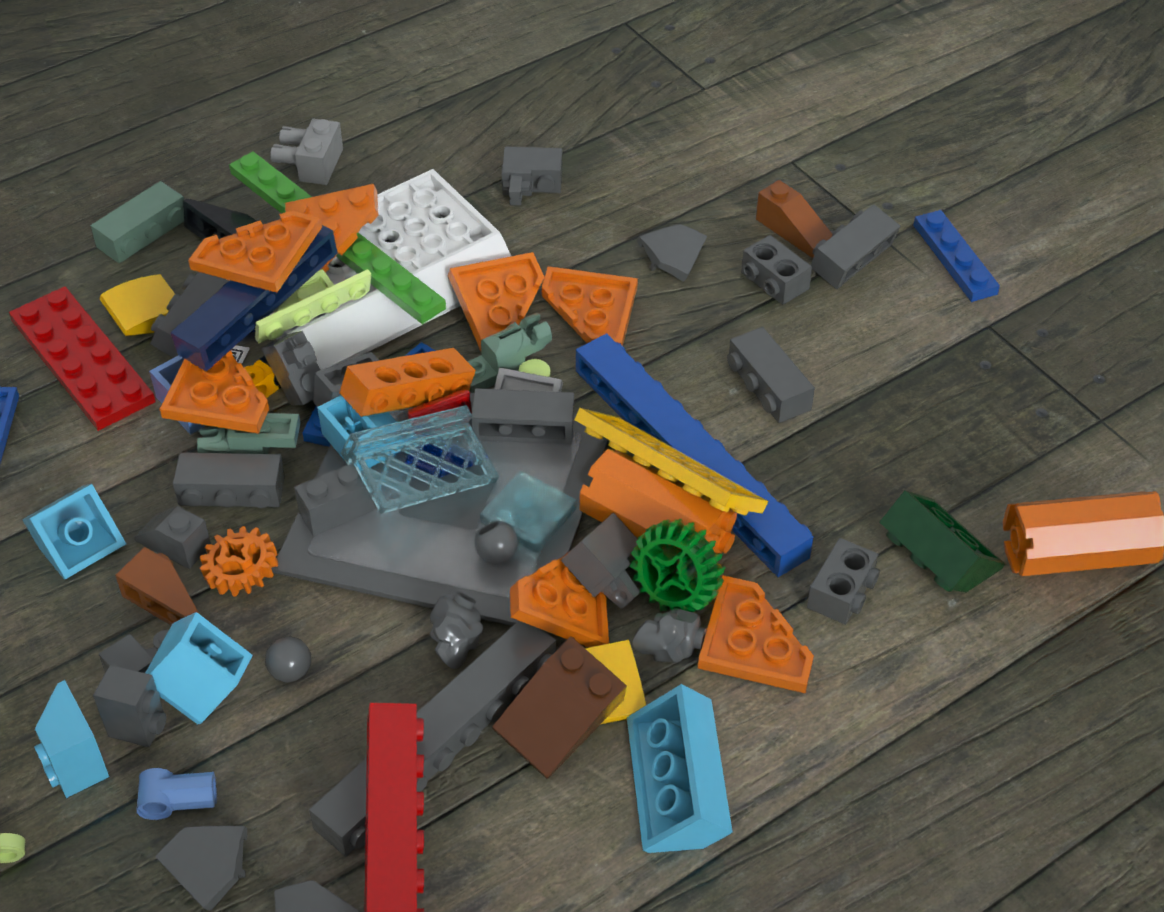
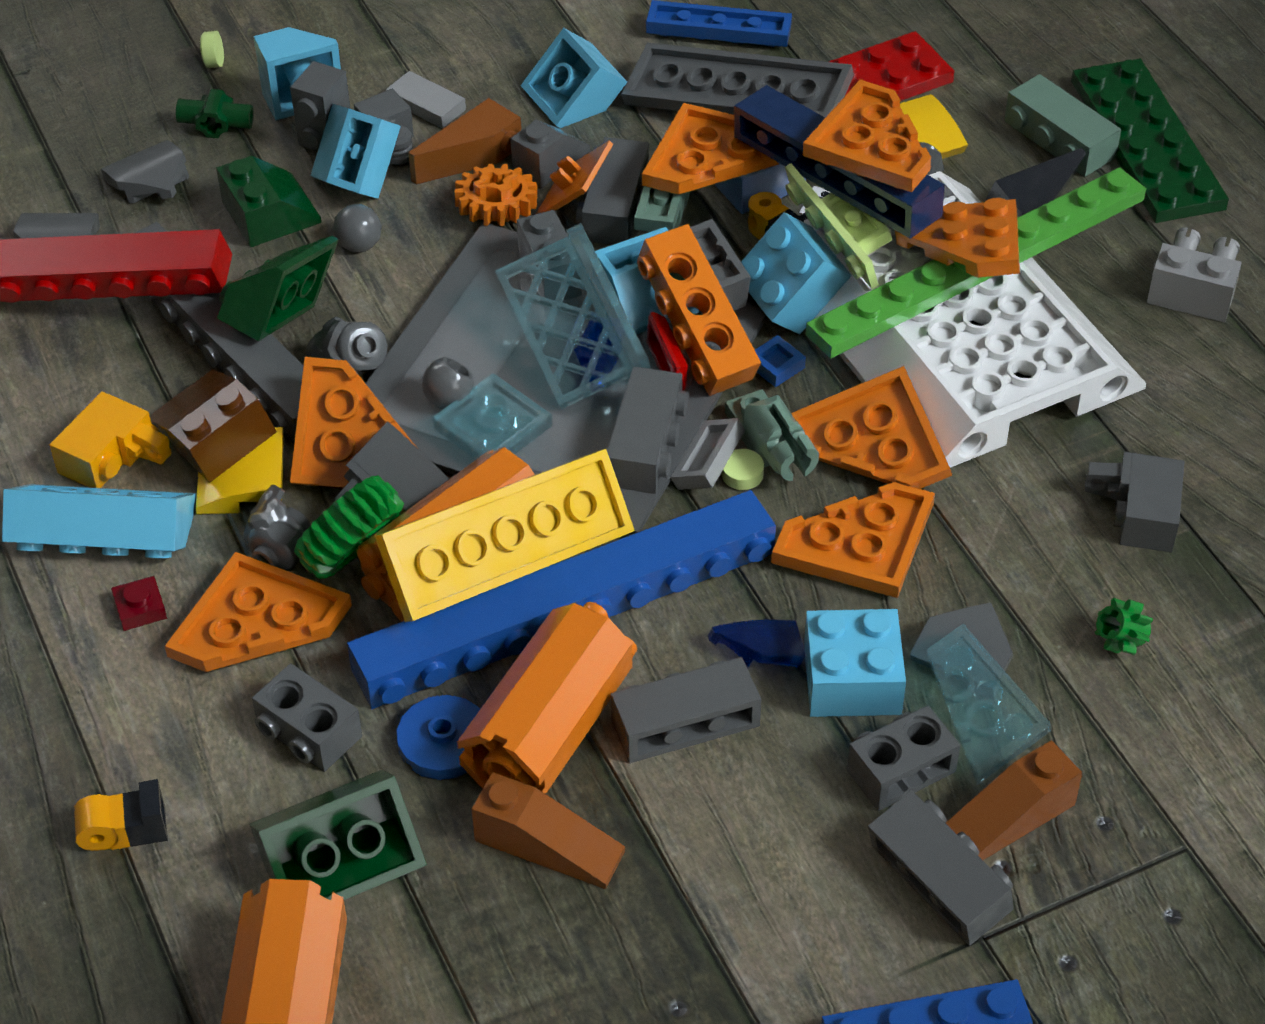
camera: 100 degrees right, 0 degrees up
medium blue piece [137,768,217,820] -> none
dark grey hinge [261,331,320,406] -> none
none -> light orange hinge [49,391,172,488]
none -> leg [74,779,168,851]
none -> dark red plate [111,576,167,631]
none -> dark green axle [175,89,254,138]
none -> dark green slope [216,156,322,247]
none -> dark green slope [217,236,339,341]
none -> light grey tile [386,71,466,129]
none -> blue plate [396,695,480,780]
none -> orange brick [457,602,637,794]
none -> dark orange slope [472,772,625,889]
none -> orange piece [536,140,613,214]
none -> dark grey plate [621,42,854,118]
none -> clear blue slope [708,619,806,669]
none -> medium azure brick [741,212,852,335]
none -> medium azure brick [804,609,906,717]
none -> clear light blue wing [927,624,1051,785]
none -> dark green plate [1071,58,1229,223]
none -> green gear [1095,598,1153,655]

